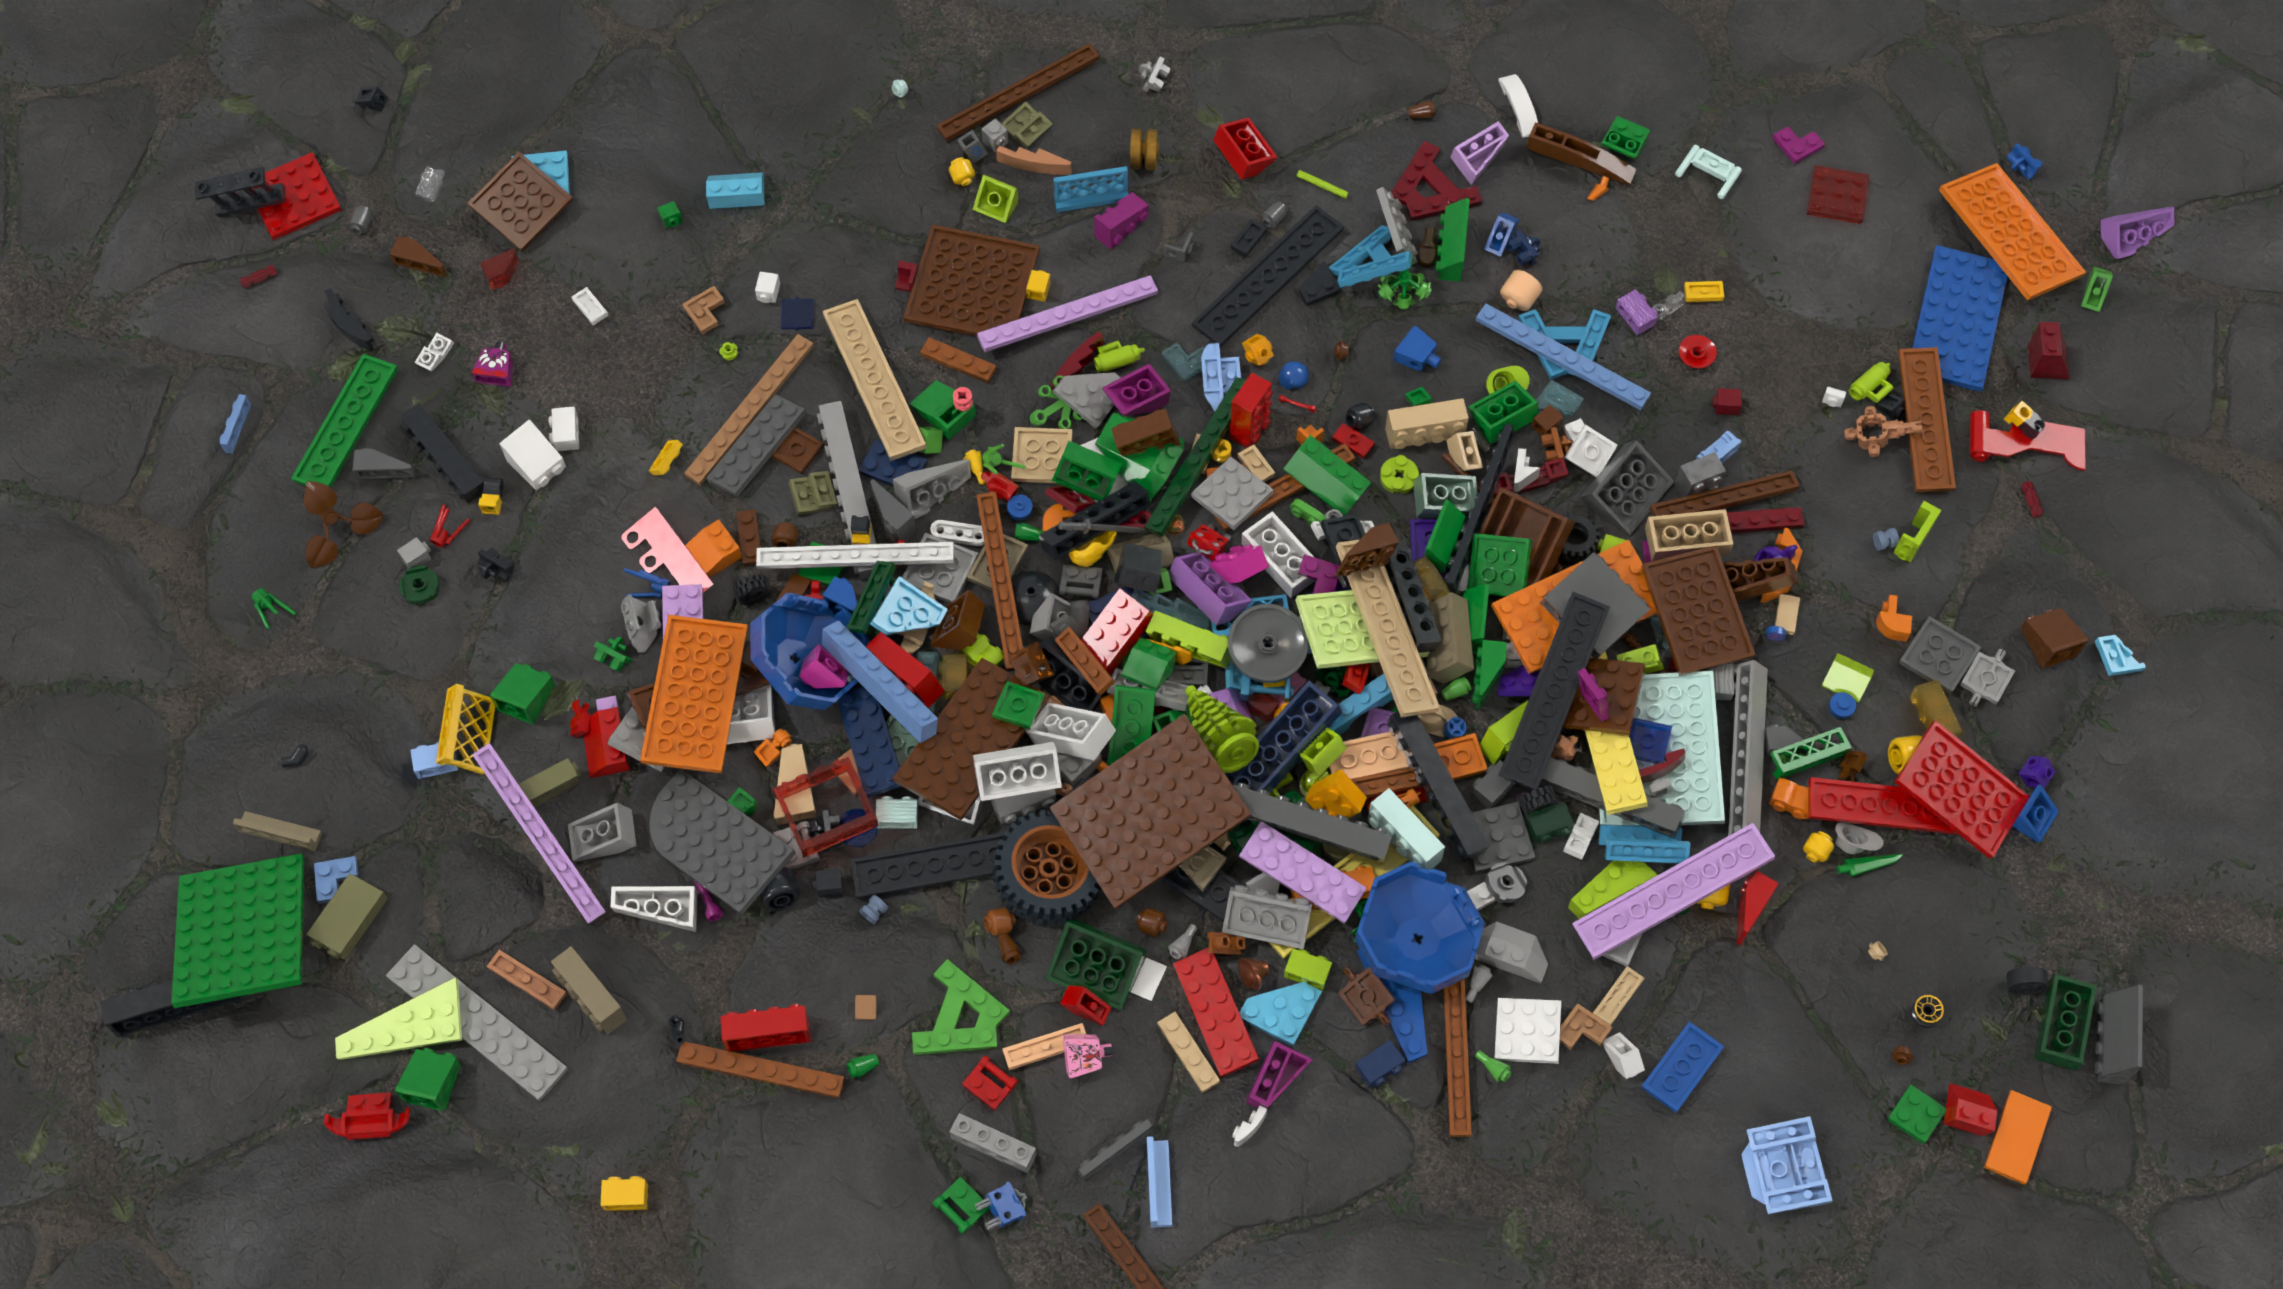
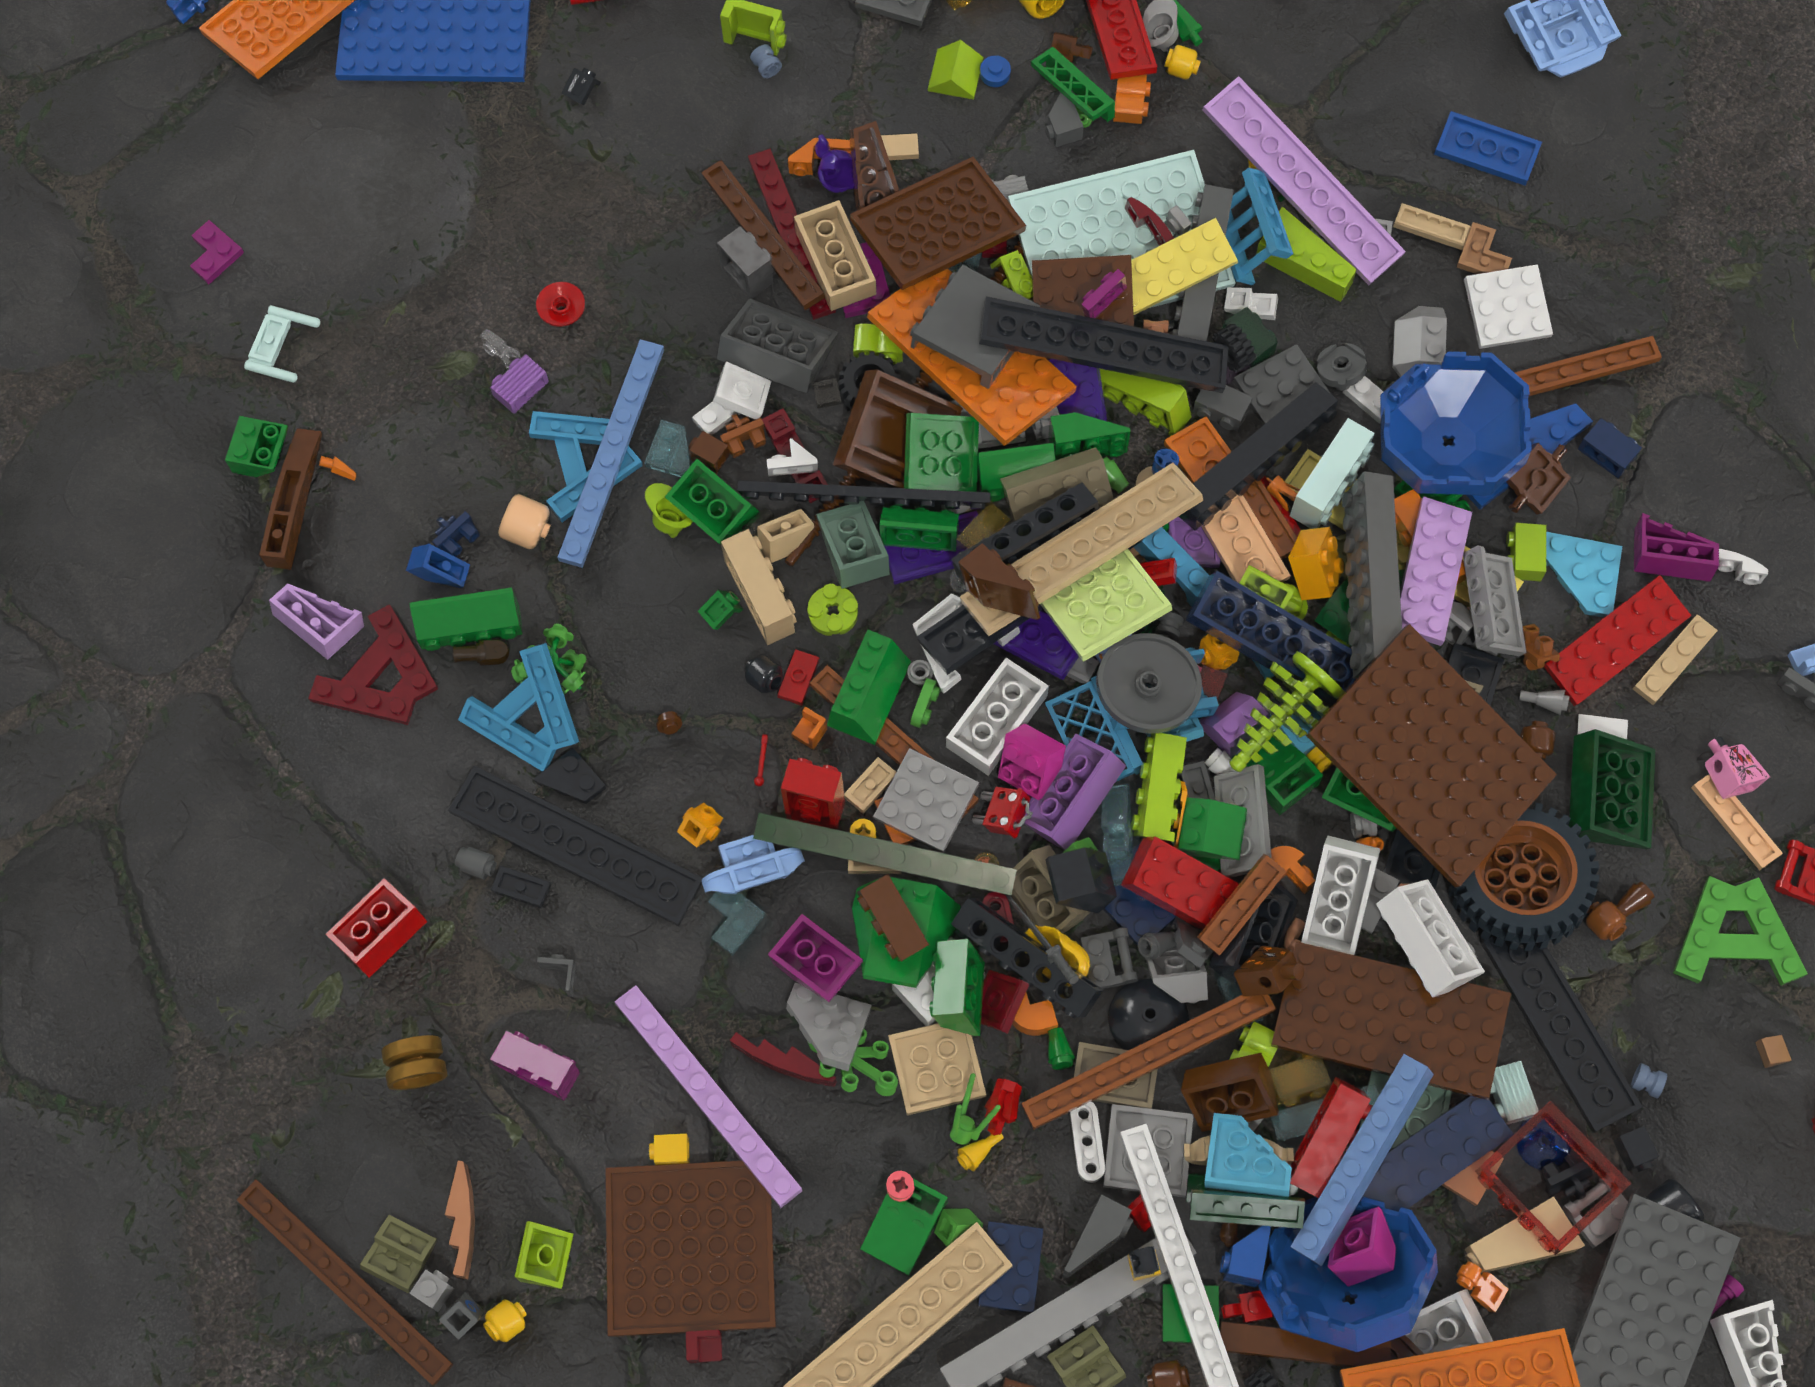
camera: 105 degrees left, 5 degrees up
green plate [727,787,757,817] -> none
light grey wedge [893,459,971,519] -> none
dark orange plate [920,337,997,384] -> none
green tile [992,681,1045,730] -> none
blue wheel [1007,495,1033,521] -> none
dark azure fence [1053,166,1129,212] -> none
red slope [1060,985,1112,1026] -> none
lime piece [1094,341,1145,373] -> none
green plate [1108,685,1156,765] -> none
light grey hips [1138,57,1171,92] -> none
copper piece [1238,958,1269,990] -> none
blue hair [1278,361,1309,390] -> none
lime bar [1297,170,1349,199] -> none
magenta plate [1298,554,1339,594] -> none
light grey plate [1376,187,1417,265] -> none
blue torso [1393,325,1442,371] -> none
reddish brown cone [1408,100,1435,119] -> none
bright green cone [1475,1050,1511,1083] -> none
white slope [1498,74,1538,138] -> none
white slope [1602,1032,1645,1079] -> none
clear blue plate [1629,718,1672,764] -> none
yellow plate [1684,281,1724,302] -> none
light blue hinge [1696,431,1741,463] -> none
dark red brick [1712,388,1741,415] -> none
light grey brick [1728,660,1768,836] -> none
red slope [1737,871,1779,946] -> none
blue tile [1766,626,1786,641] -> none
clear red plate [1806,165,1870,224] -> none
white plate [1822,387,1846,408] -> none
nougat piece [1844,406,1922,457] -> none
lime piece [1849,362,1893,403] -> none
orange brick [1876,595,1912,642] -> none
dark orange plate [1898,347,1956,492] -> none

